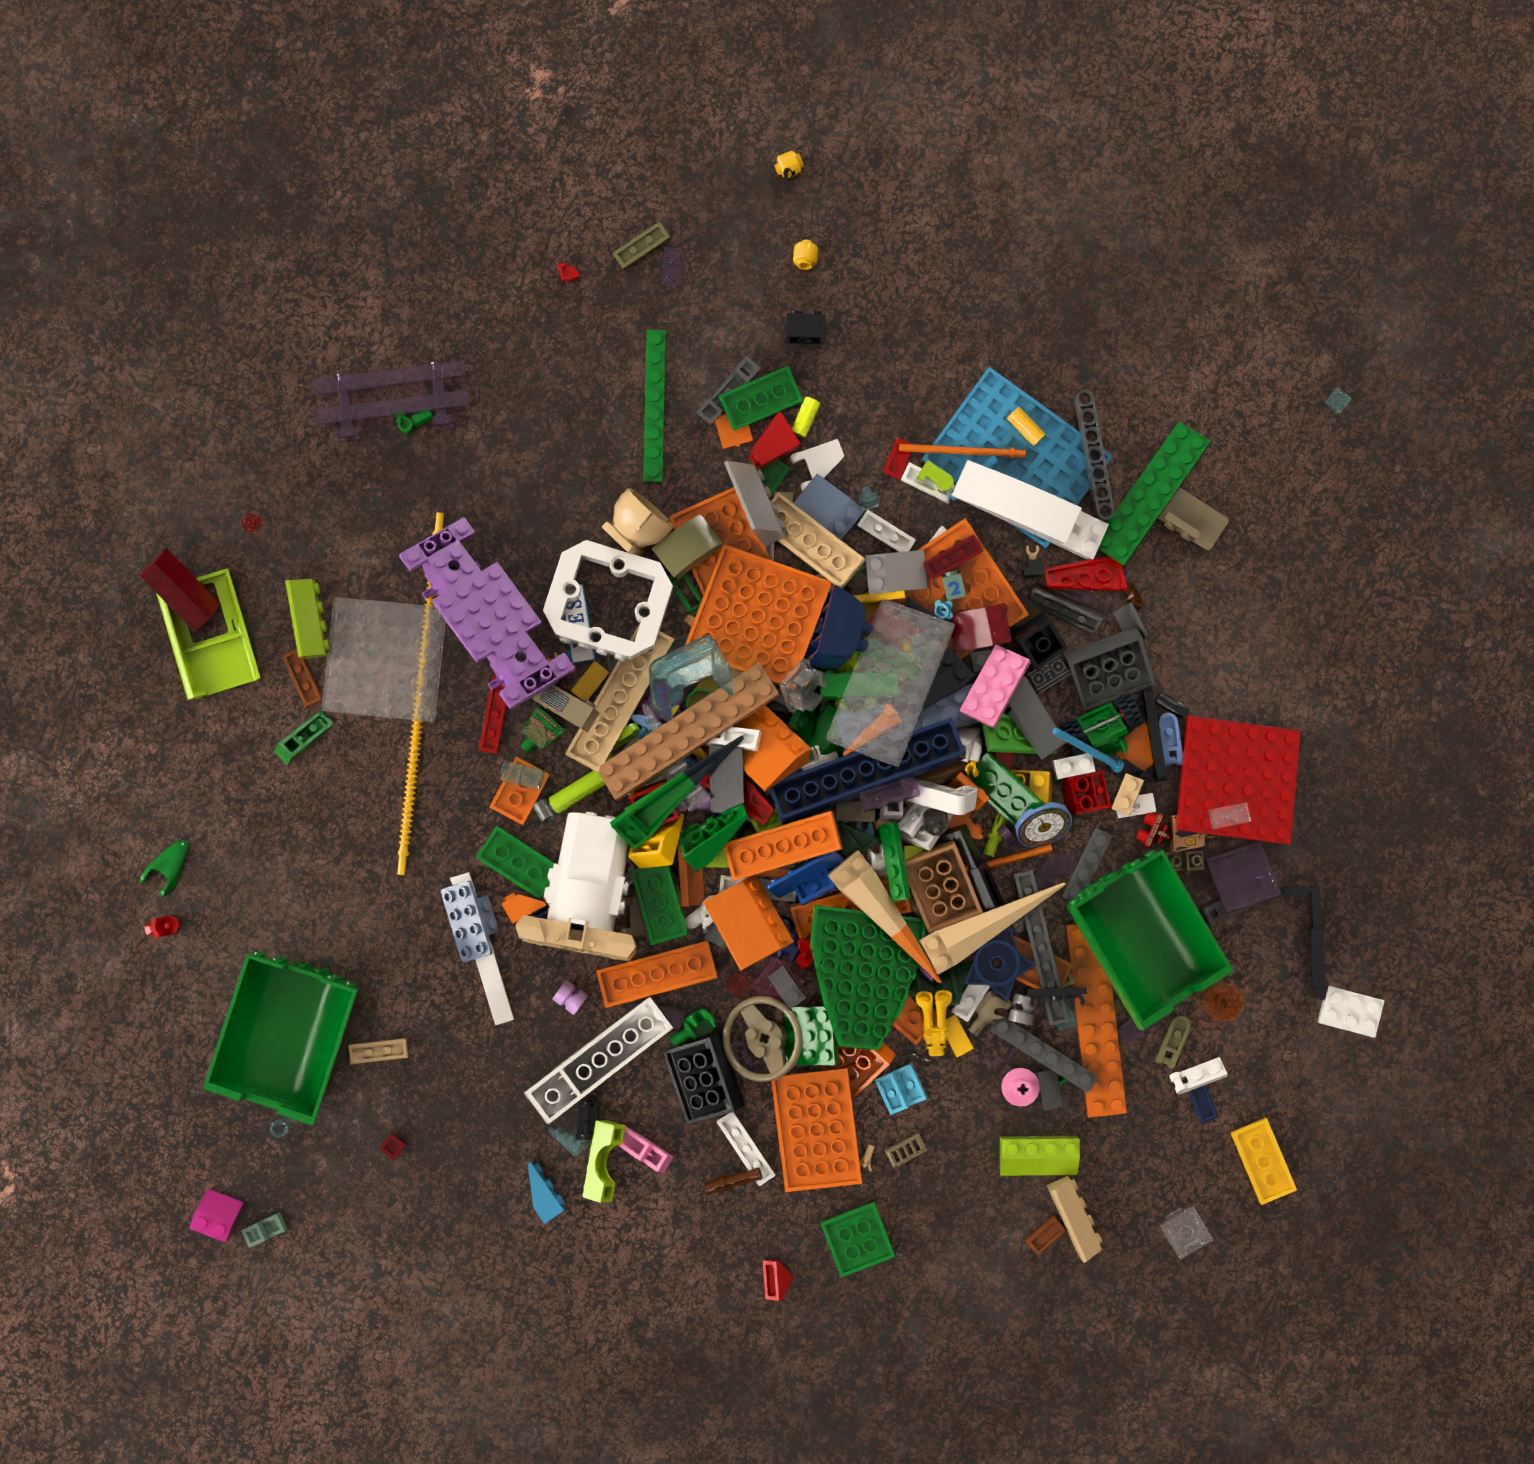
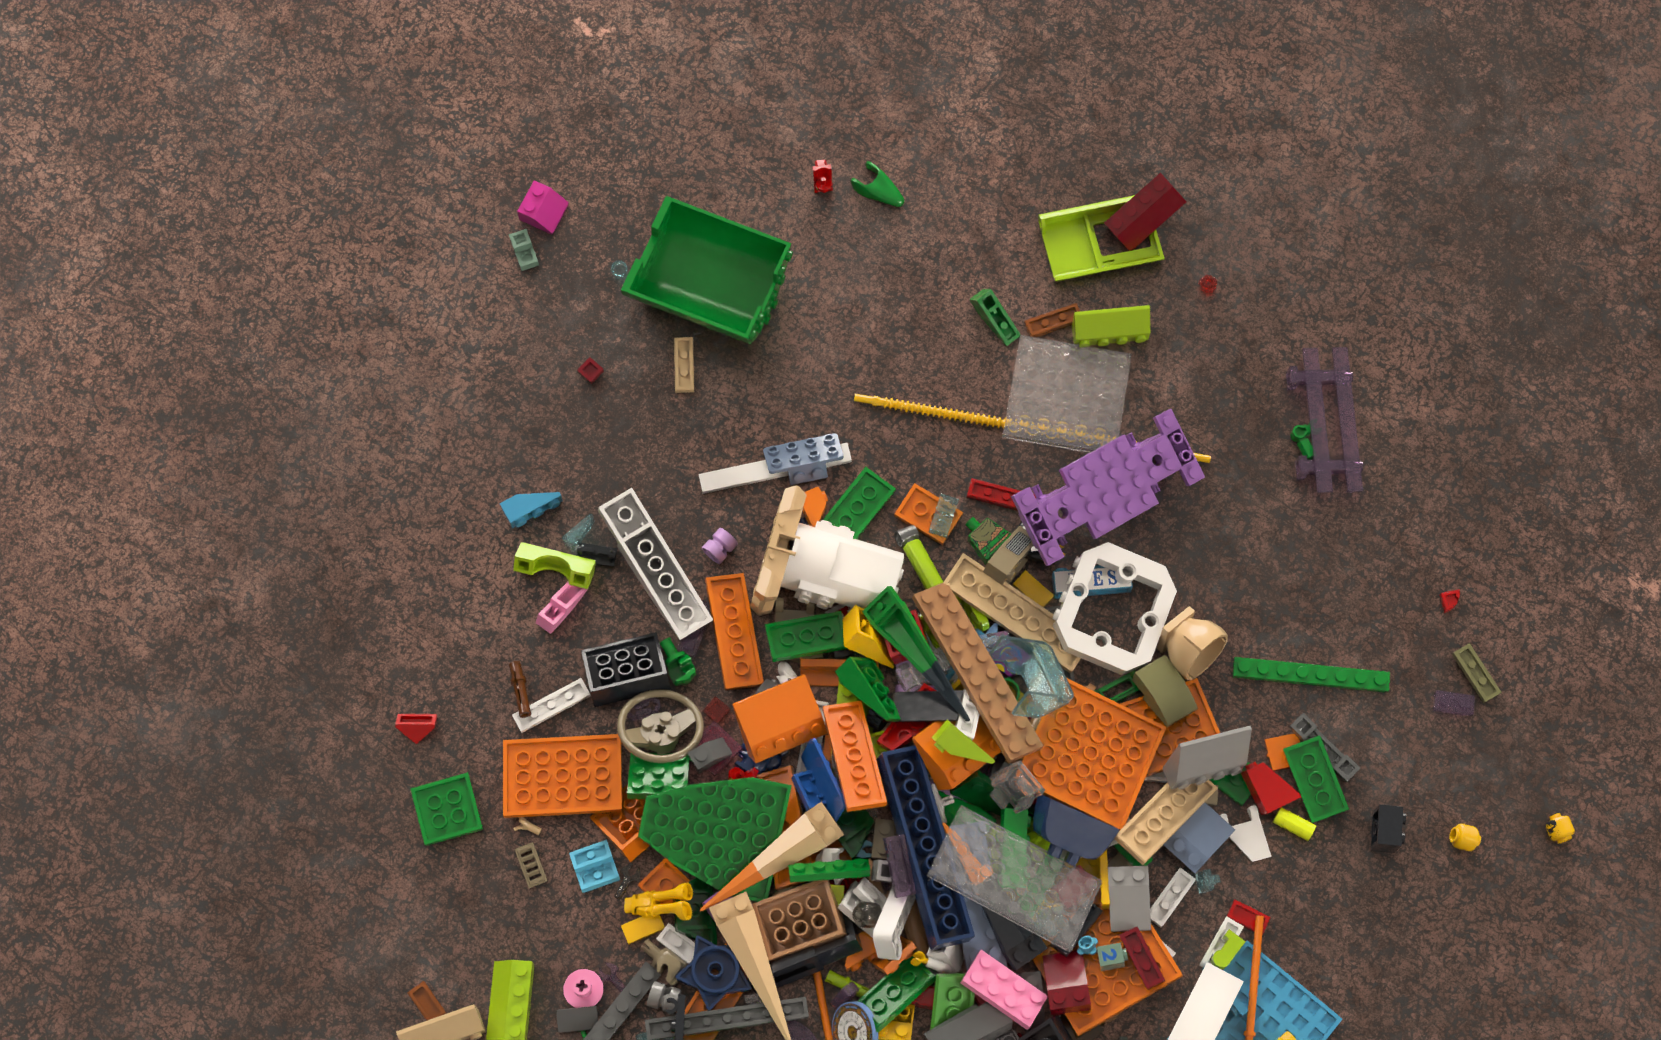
camera: 100 degrees right, 15 degrees down
none -> lime slope [931,720,995,764]

